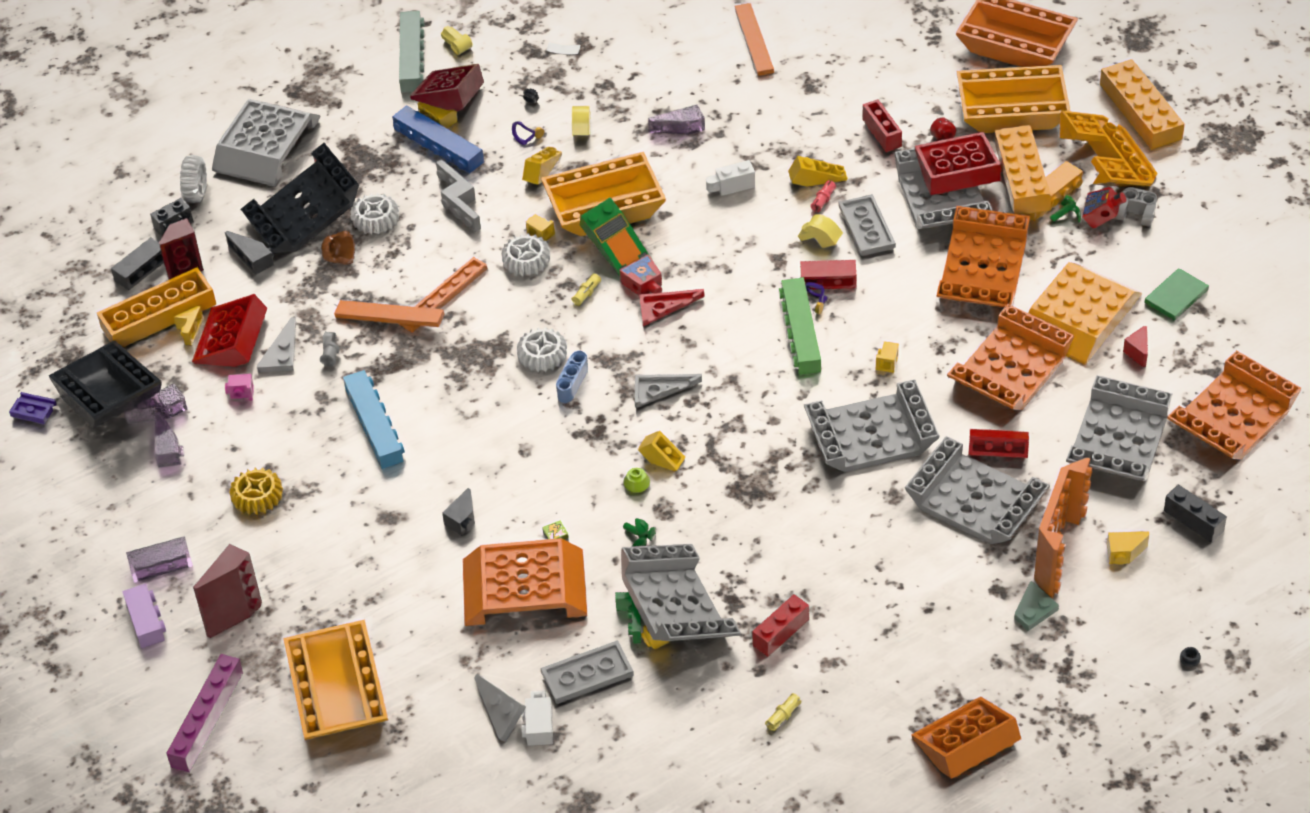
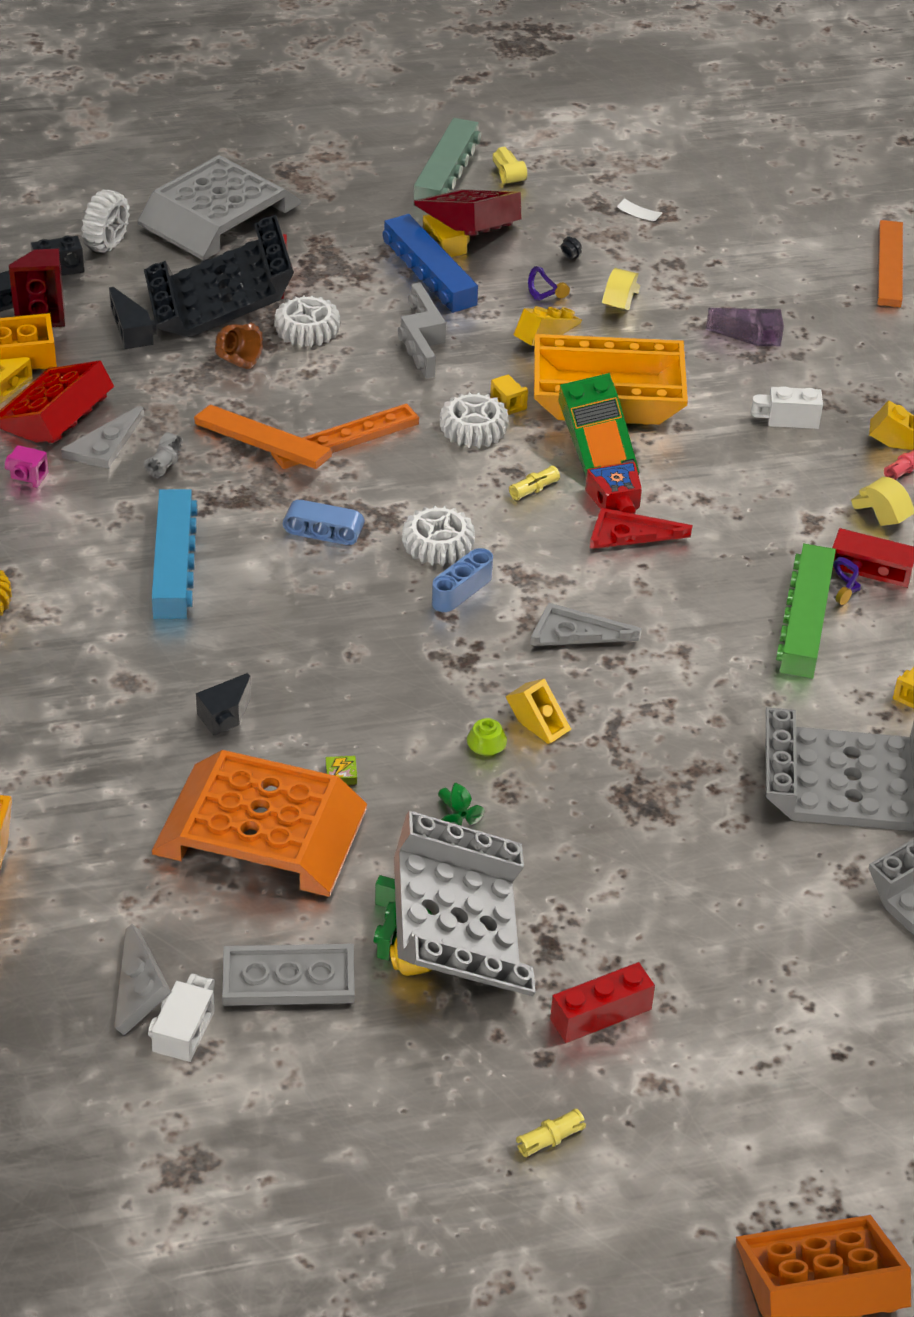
camera: 15 degrees right, 5 degrees down
none -> medium blue beam [282,500,365,545]

